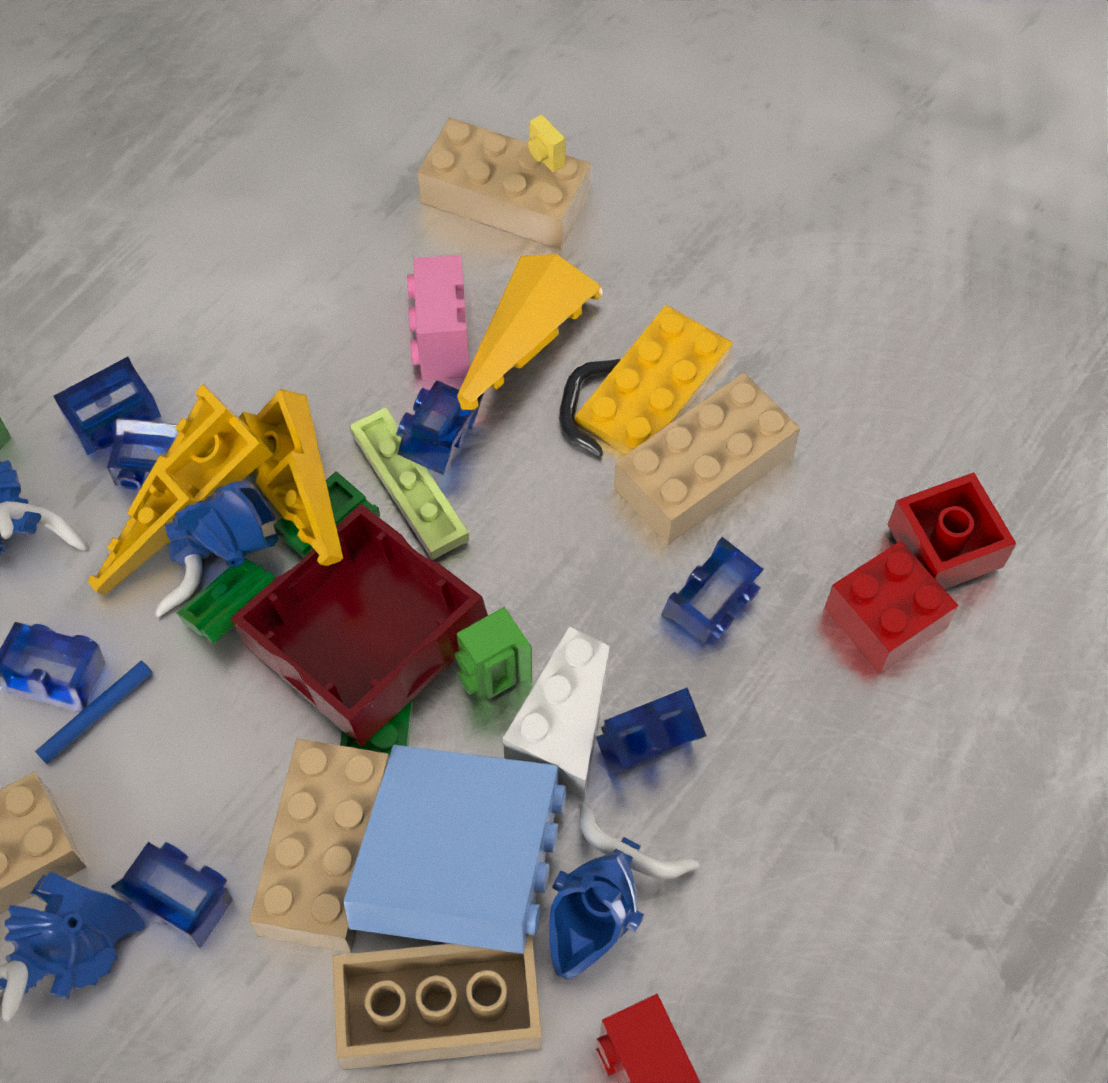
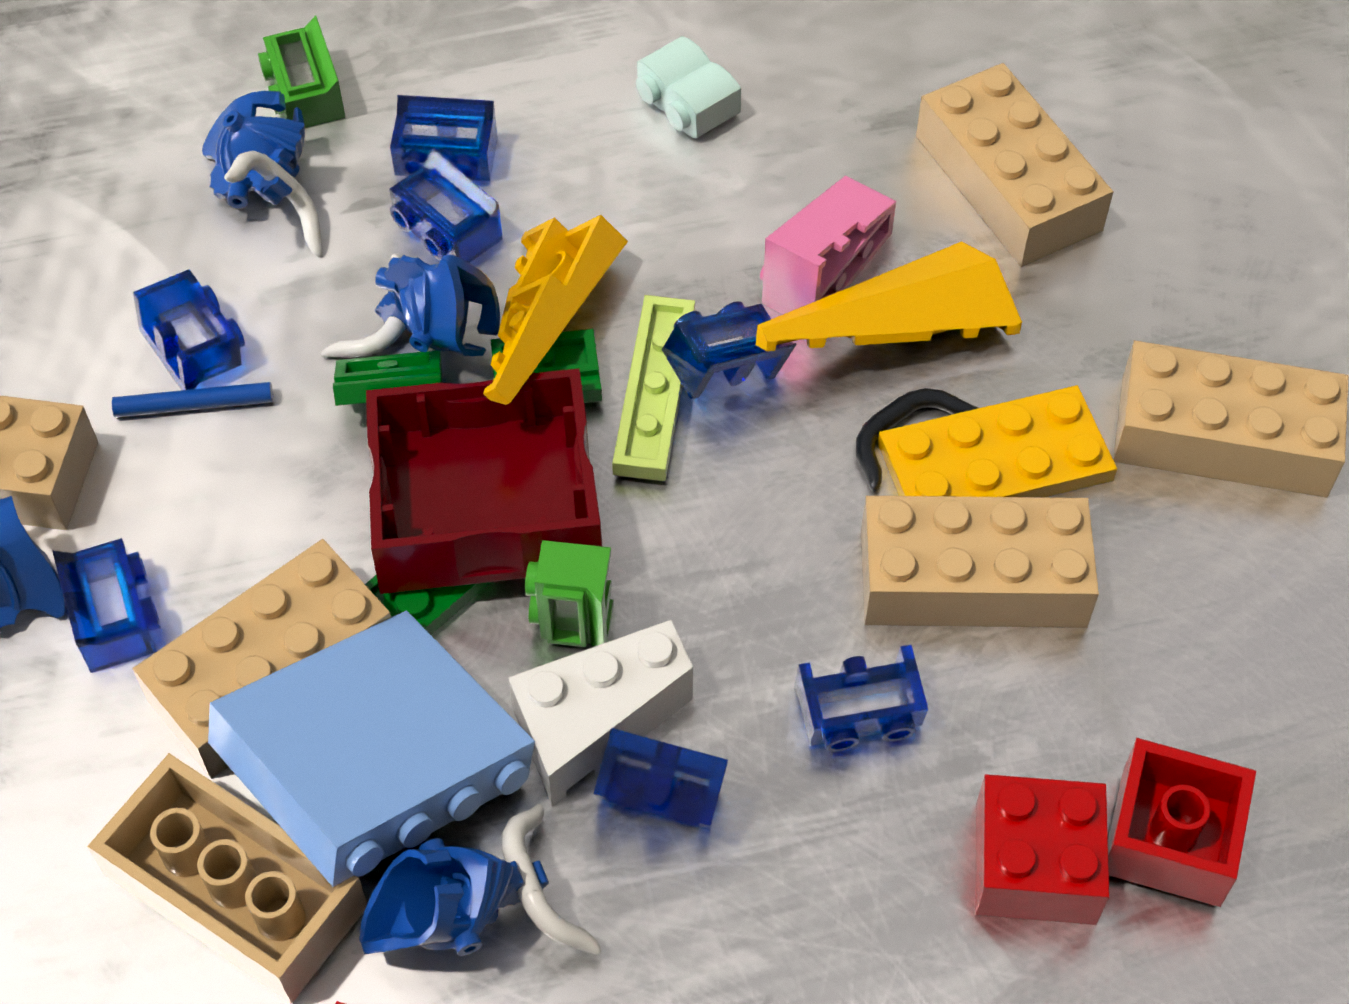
camera: 40 degrees right, 5 degrees down
yellow wedge [87,384,273,596] -> none
light yellow plate [528,114,566,172] -> none
none -> light aqua brick [636,36,741,139]
none -> tan brick [1113,340,1348,498]

